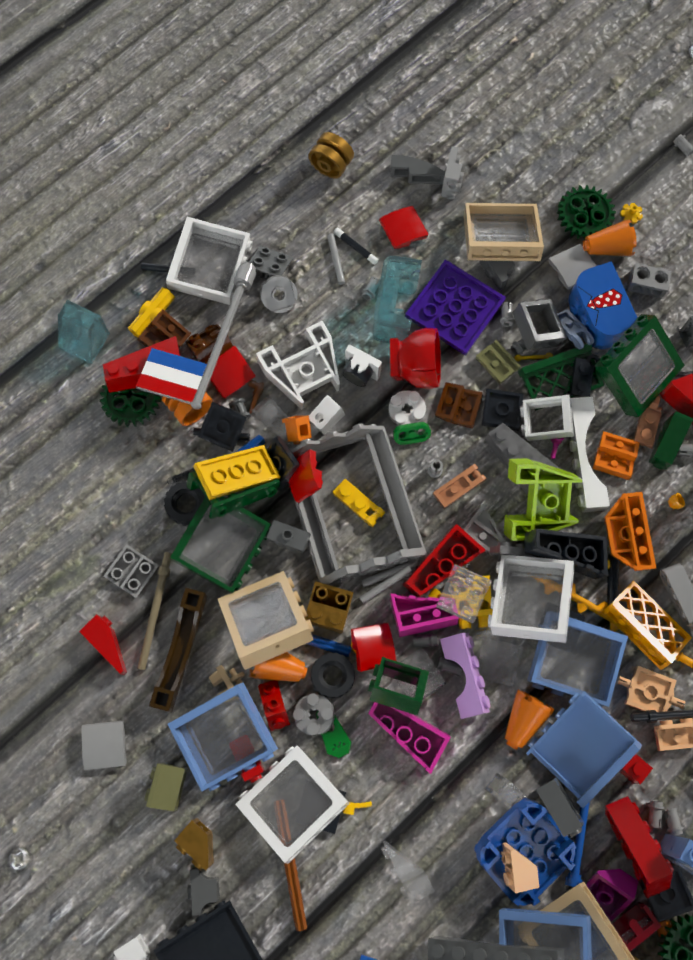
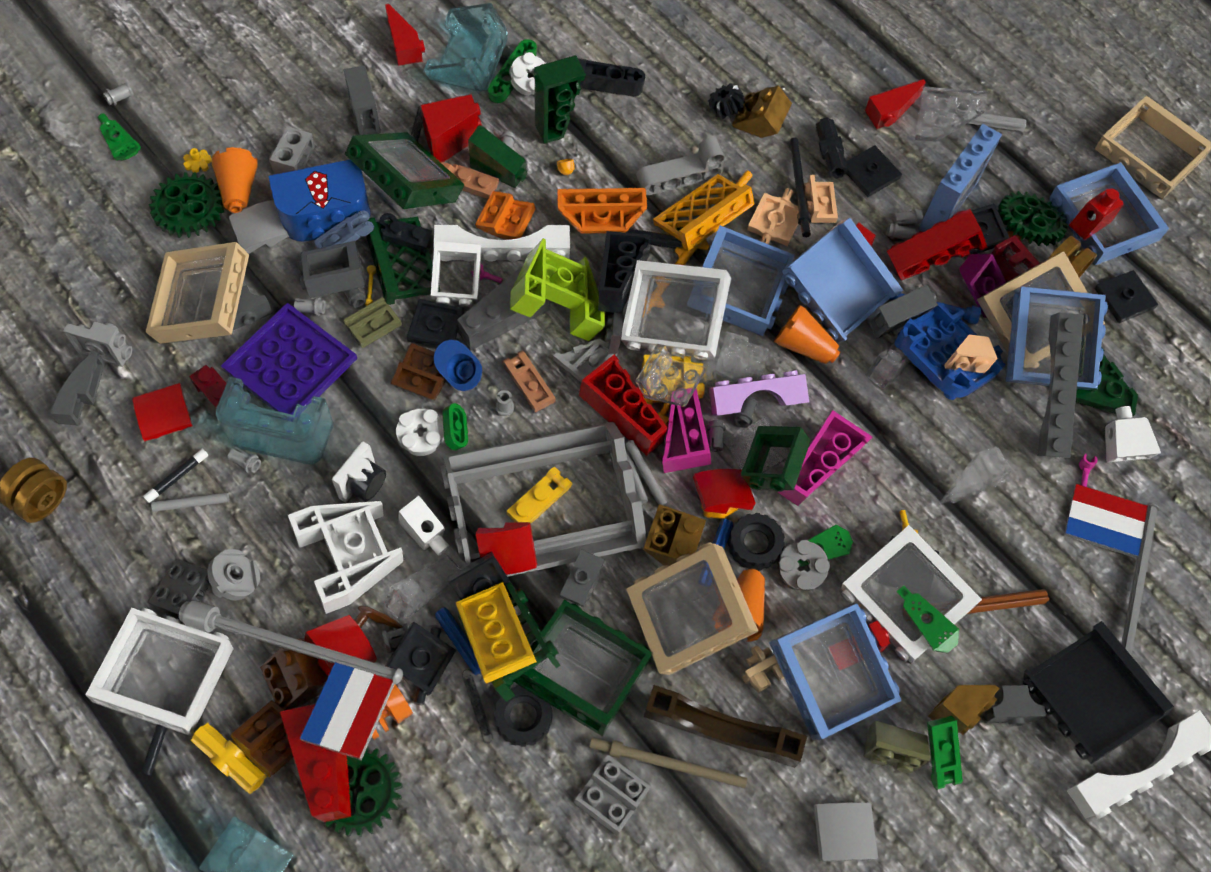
camera: 90 degrees left, 10 degrees down
red slope [79,614,127,675] -> none
red bracket [258,680,290,731] -> none
orange brick [282,415,312,445] -> none
red plate [390,328,441,389] -> none
none -> green piece [98,113,141,161]
none -> dark red window [189,365,246,422]
none -> blue piece [434,340,482,391]
none -> green piece [896,585,959,653]
none -> green plate [927,716,963,790]

